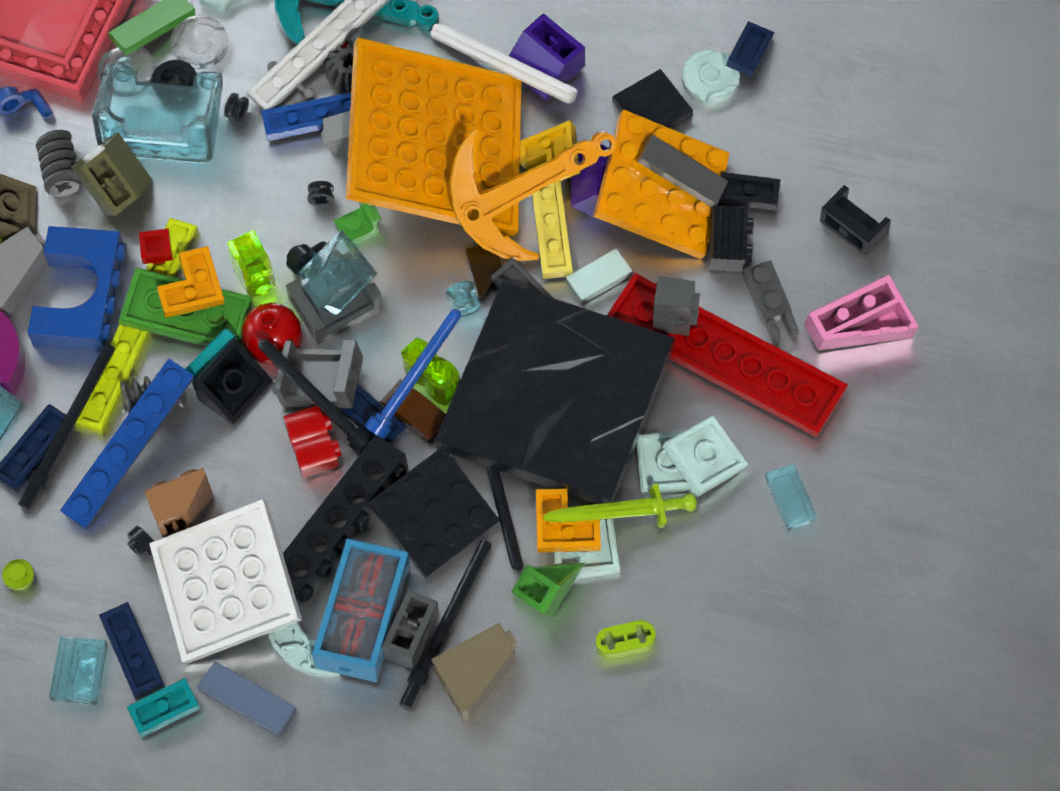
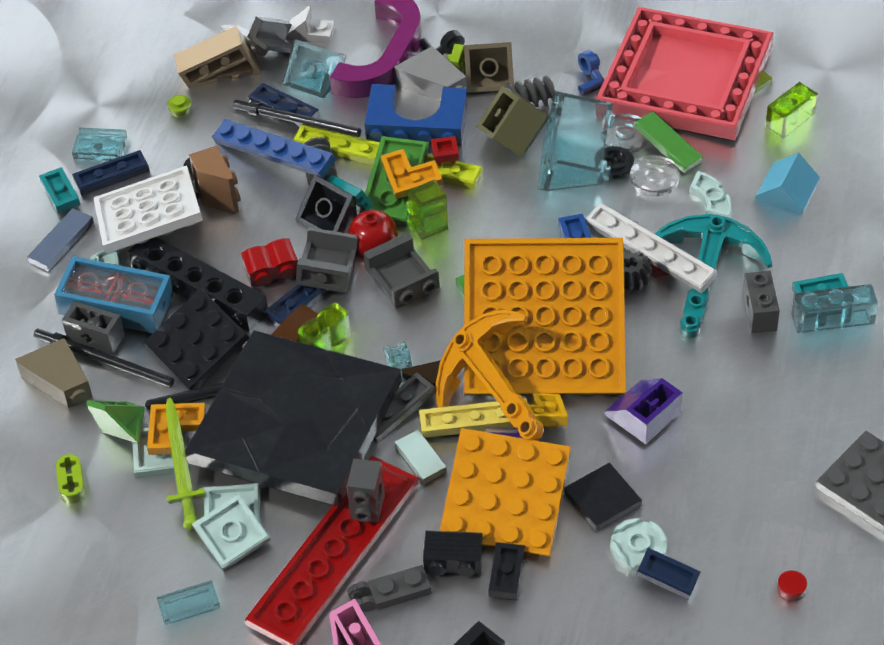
camera: 90 degrees right, 15 degrees down
black bush [224,92,249,122] -> none
black piece [258,339,374,454] -> none
black plate [286,241,345,275] -> none
clear light blue slope [299,230,378,315] -> none
blue piece [364,309,461,440] -> none
white axle [430,23,577,103] -> none
dark grey tile [637,135,728,207] -> none

